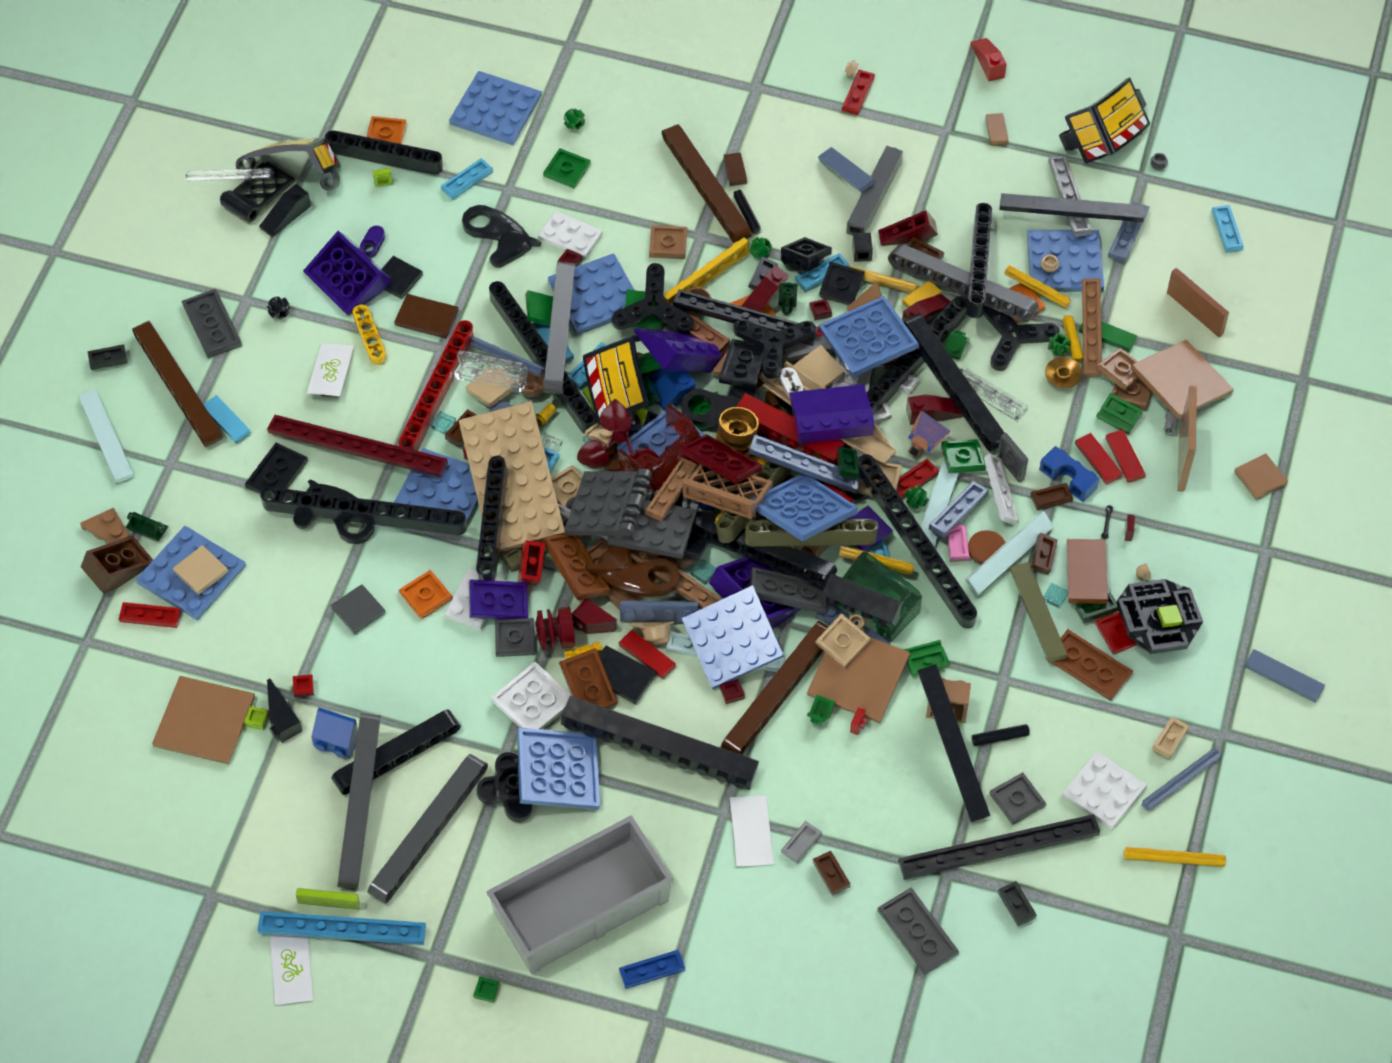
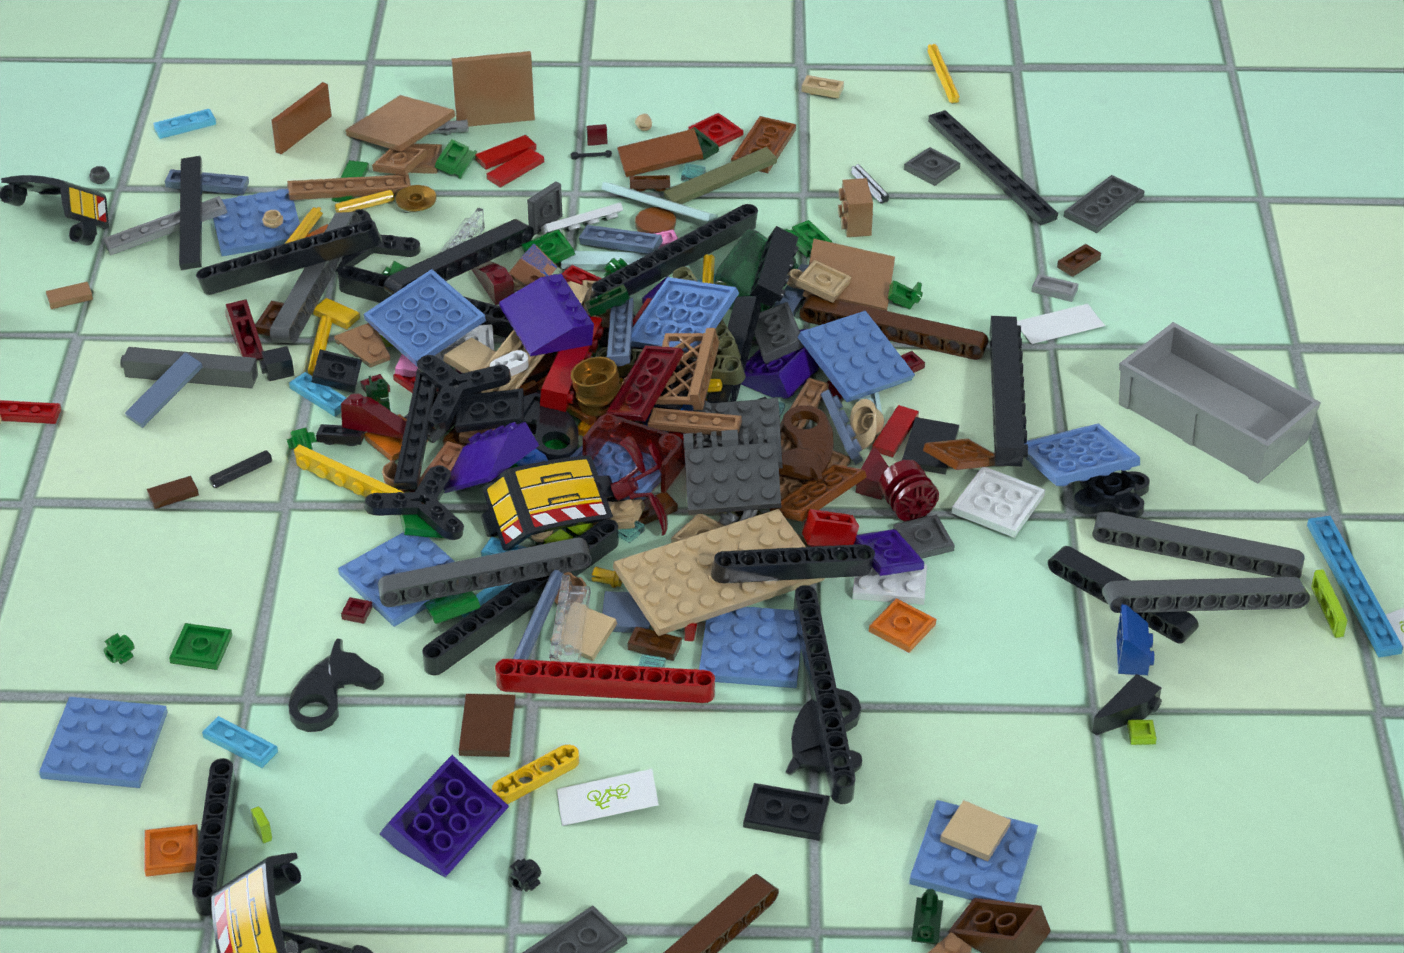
camera: 105 degrees left, 15 degrees down
red tile [118,602,181,628] -> none
medium nougat tile [152,676,255,765] -> none
medium azure tile [203,395,251,444] -> none
black slope [259,184,311,237] -> none
dark red plate [267,414,448,478] -> none
red plate [293,674,314,697] -> none
dark grey tile [331,584,386,634] -> none
dark purple piece [360,225,385,258] -> none
black tile [382,255,423,299] -> none
green tile [473,976,500,1003] -> none
white plate [538,210,603,260] -> none
blue tile [619,950,685,989] -> none
medium nougat tile [649,225,687,259] -> none
reddish brown beam [661,124,752,243] -> none
black plate [781,237,832,271] -> none
red plate [850,707,867,735] -> none
dark red slope [902,294,951,325] -> none
black tile [917,664,991,823] -> none
pearl dark grey plate [998,881,1037,926] -> none
reddish brown tile [1030,483,1073,511] -> none
blue arch [1039,446,1100,502] -> none
green gear [1048,333,1071,357] -> none
white plate [1062,751,1147,831] -> none
black piece [1116,579,1203,654] -> none
sand blue axle [1141,748,1221,811] -> none
lime tile [1157,605,1183,628] -> none
sand blue tile [1244,649,1325,703] -> none

